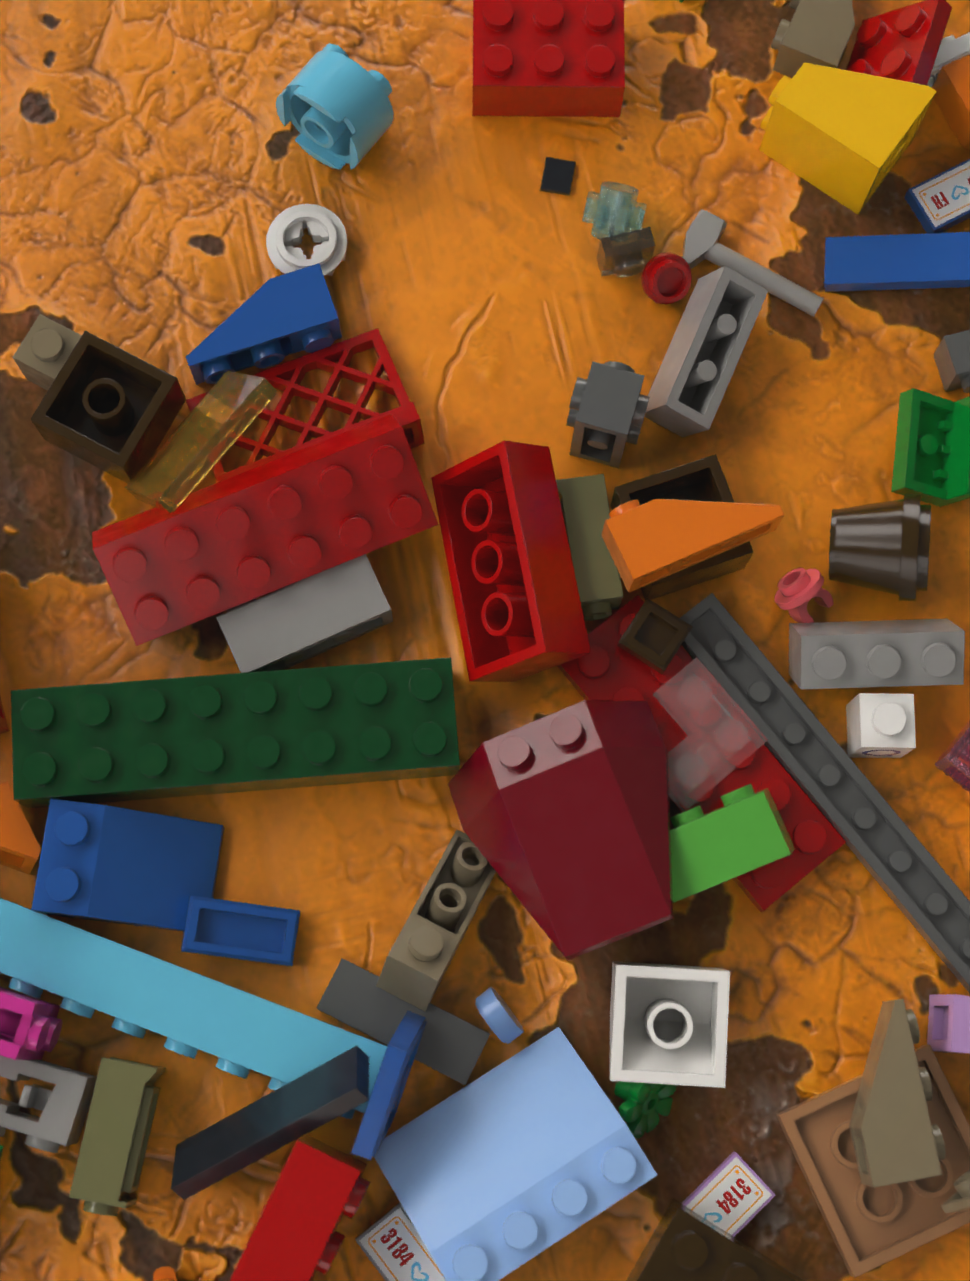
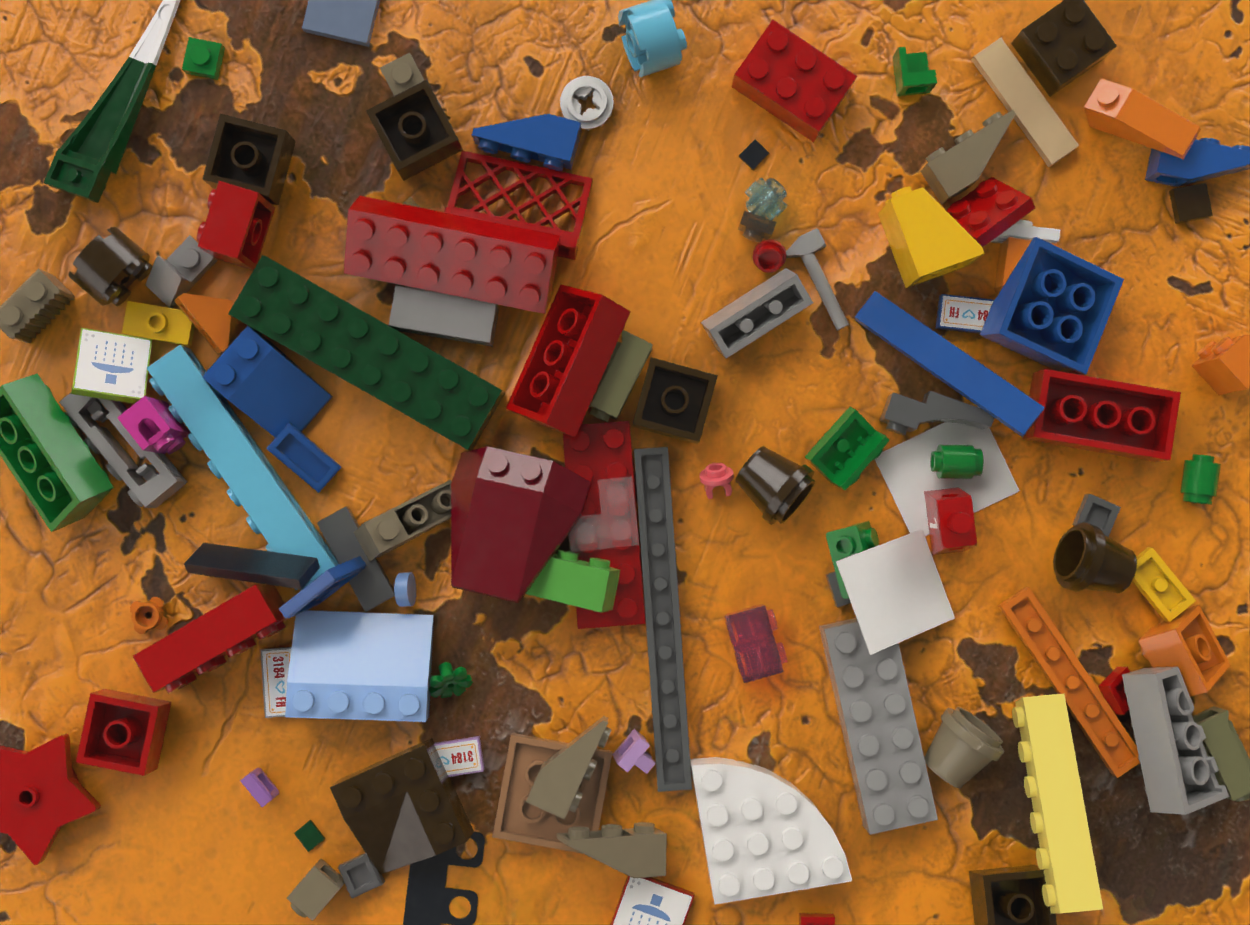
camera: 35 degrees right, 10 degrees up
olive window [69,1057,166,1216] -> none
clear yellow tile [125,371,277,513] -> none
dark grey brick [566,361,650,468] -> none
orange slope [601,499,785,593] -> none
white slope [610,961,730,1088] -> none
dark brown tile [617,598,693,674] -> none
light grey brick [789,619,965,689] -> none
white brick [846,693,916,758] -> none

